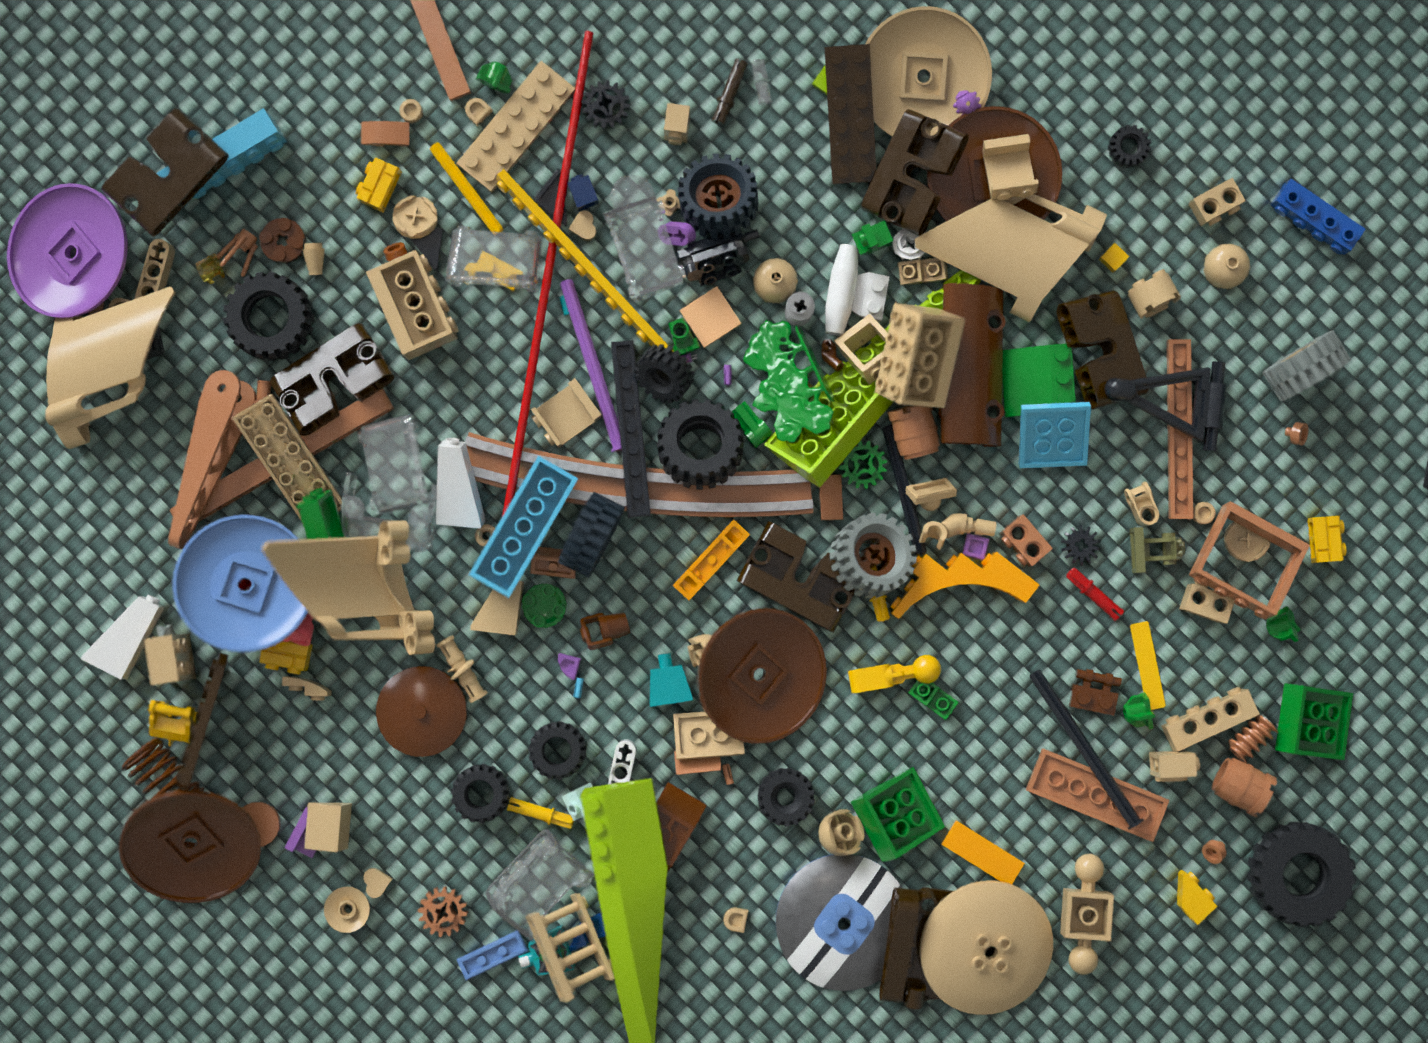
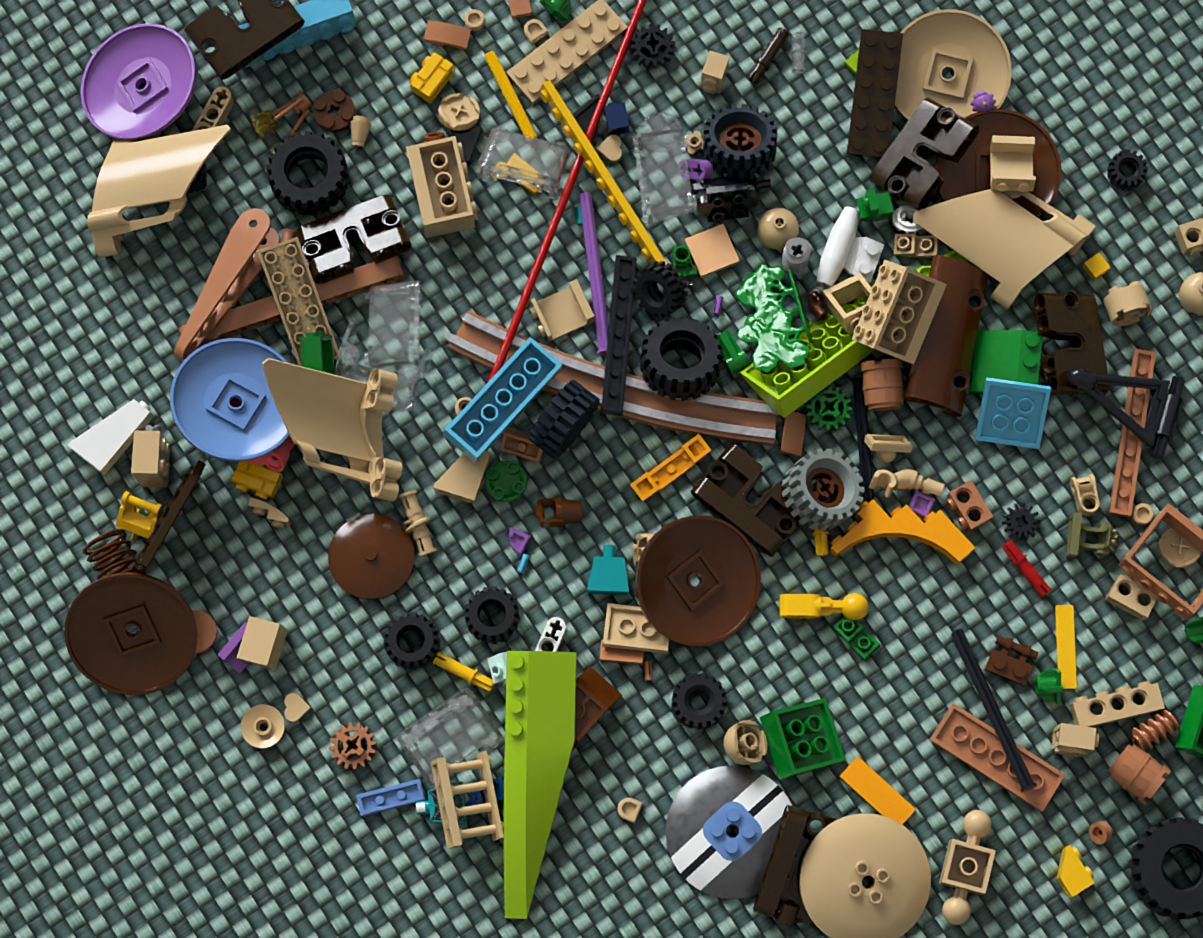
camera: 15 degrees right, 10 degrees down
white slope [436,438,485,528] -> none

